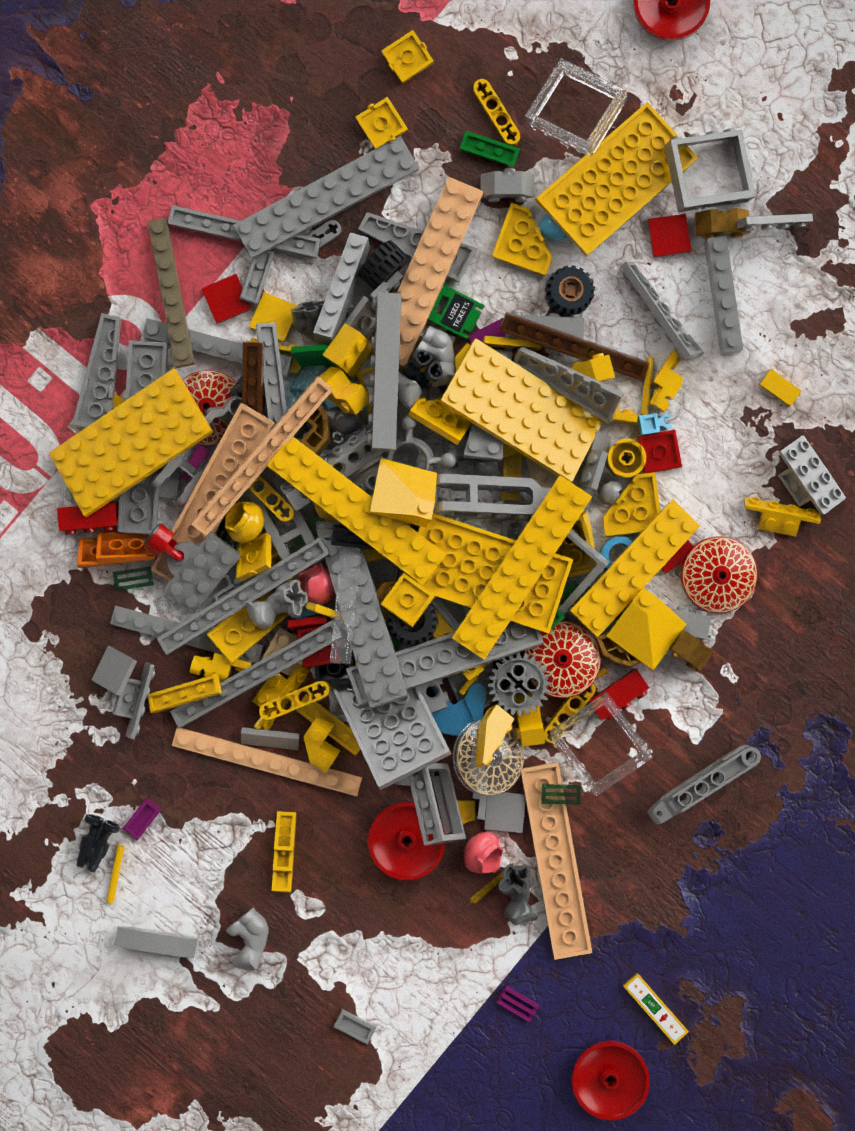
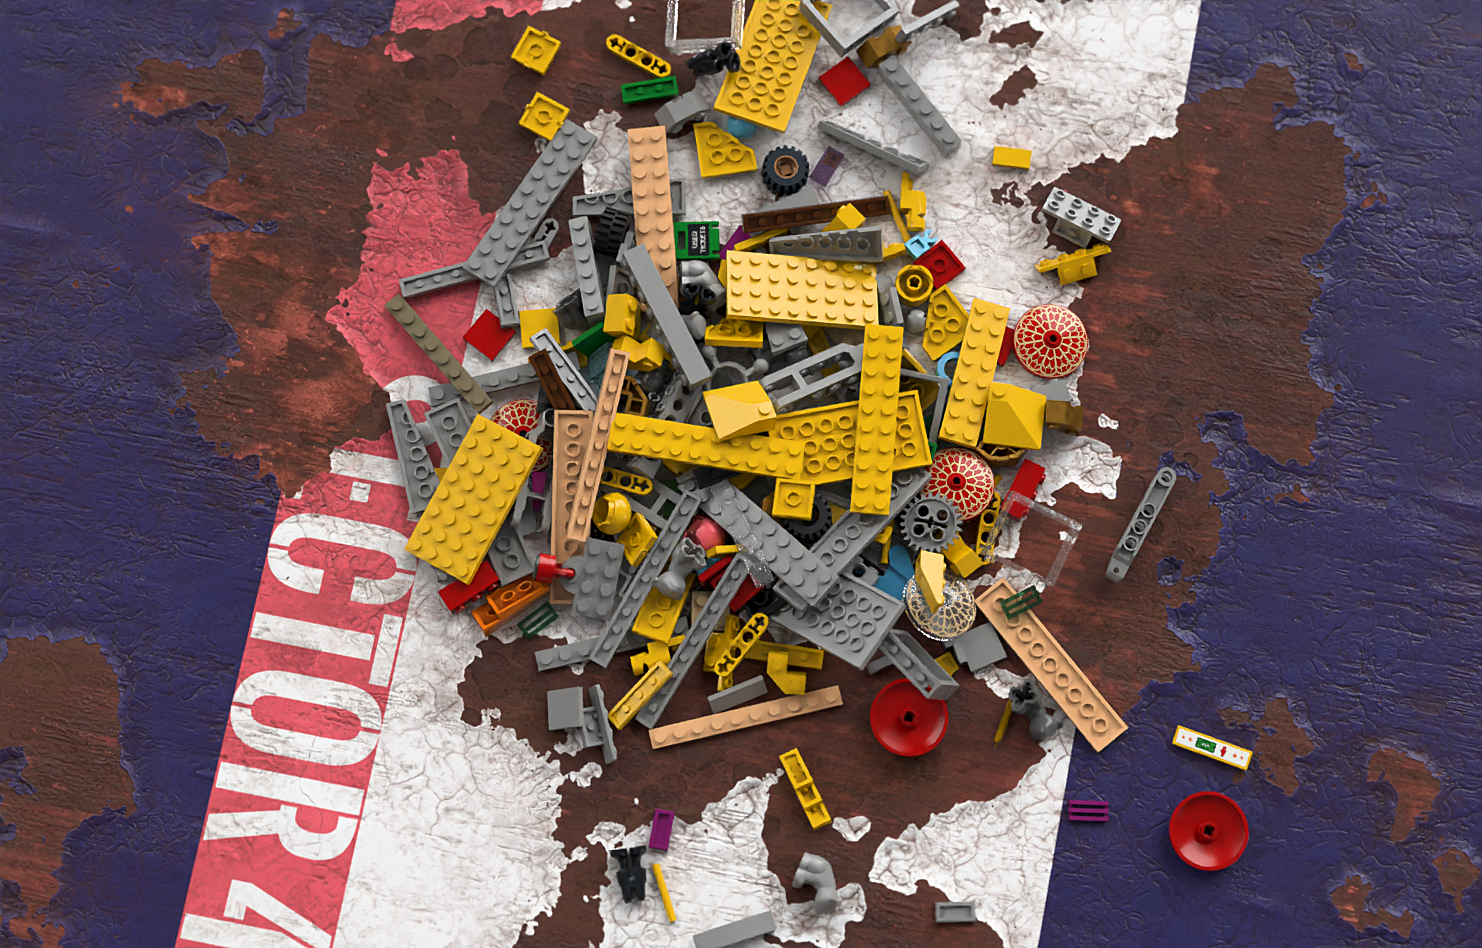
camera: 30 degrees left, 10 degrees down
coral helmet [464,832,503,874] -> none
none -> black piece [686,41,741,77]
none -> clear purple tile [809,146,845,187]

